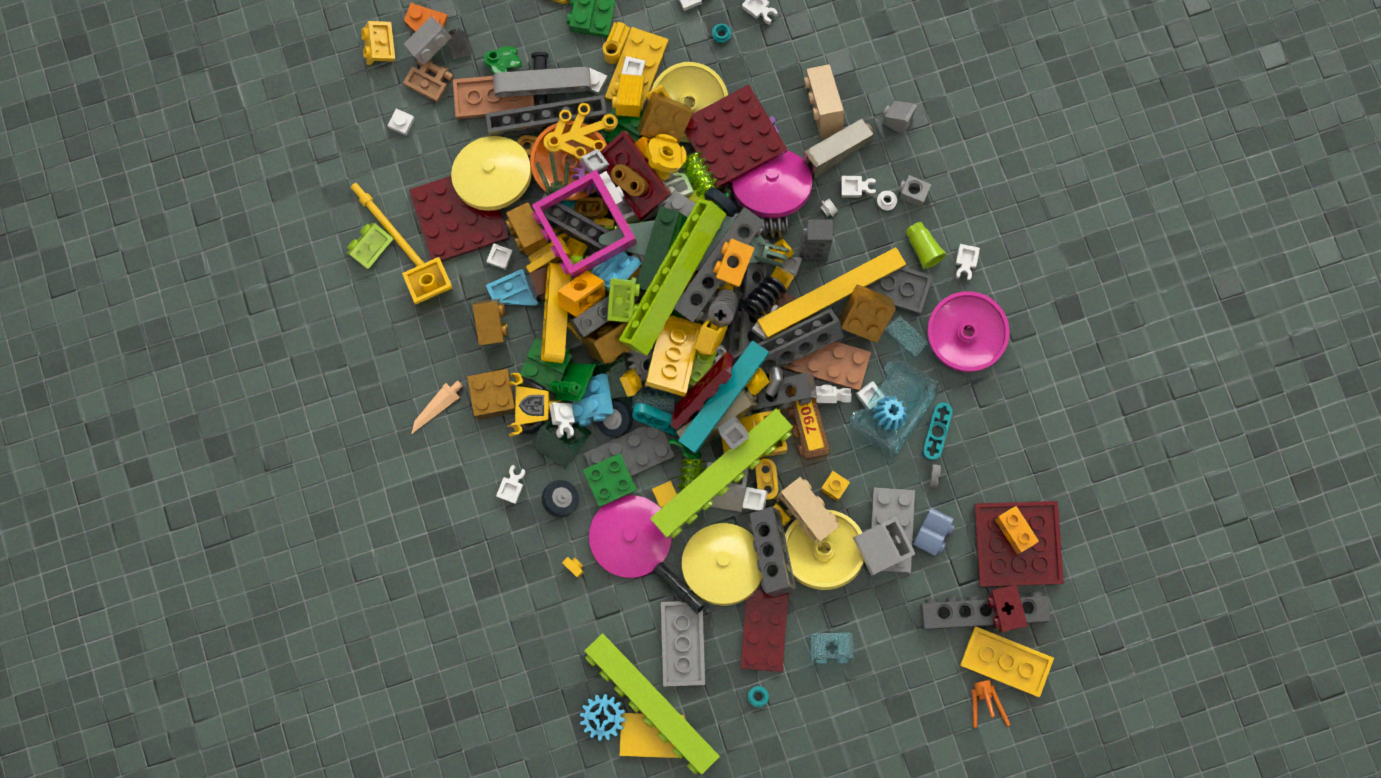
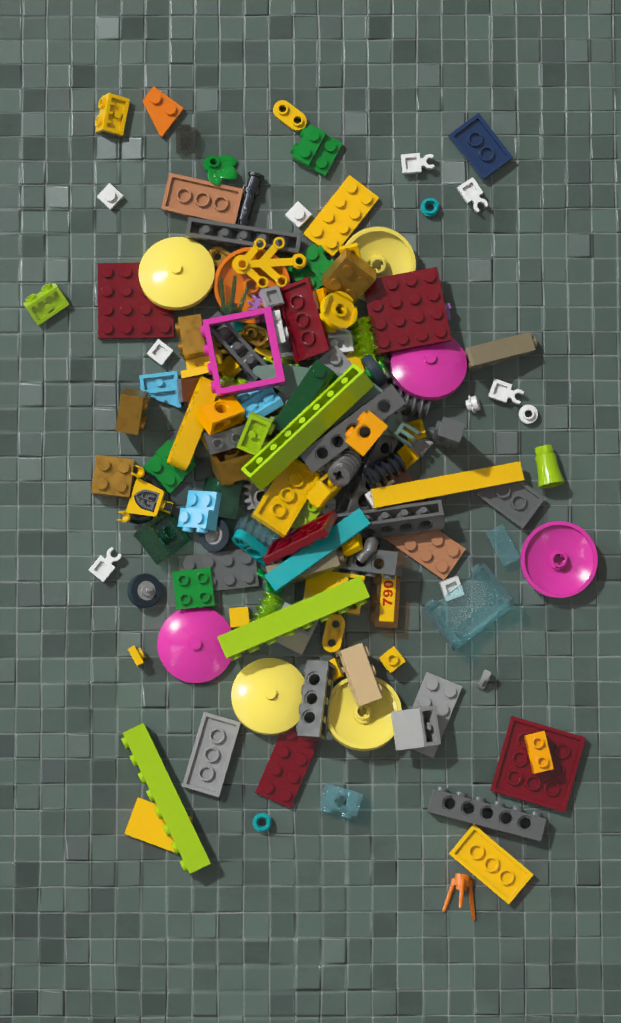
camera: 15 degrees right, 5 degrees up
yellow bar [351,183,424,266] -> none
yellow slope [402,257,453,305] -> none
medium nougat plate [403,59,454,103] -> none
light grey brick [404,16,451,65] -> none
light nougat bar [411,380,463,434] -> none
light grey beam [493,67,591,97] -> none
green hinge [549,363,596,402] -> none
white plate [550,402,575,439] -> none
medium azure gear [580,694,626,741] -> none
yellow piece [603,22,630,64] -> none
pearl gold plate [611,164,648,197] -> none
yellow brick [612,73,644,117] -> none
yellow plate [620,368,642,397] -> none
white plate [621,56,646,76] -> none
black pin [653,562,705,614] -> none
light grey brick [718,415,749,450] -> none
white plate [742,487,768,511] -> none
tan wedge [804,64,844,139] -> none
white plate [816,385,851,403] -> none
pearl gold brick [839,284,896,343] -> none
medium azure gear [872,396,908,431] -> none
light grey slope [882,101,917,135] -> none
light grey brick [898,175,931,208] -> none
sand blue brick [912,508,955,557] -> none
teal beam [922,402,953,461] -> none
white plate [955,244,980,282] -> none
dark red brick [987,584,1028,633] -> none

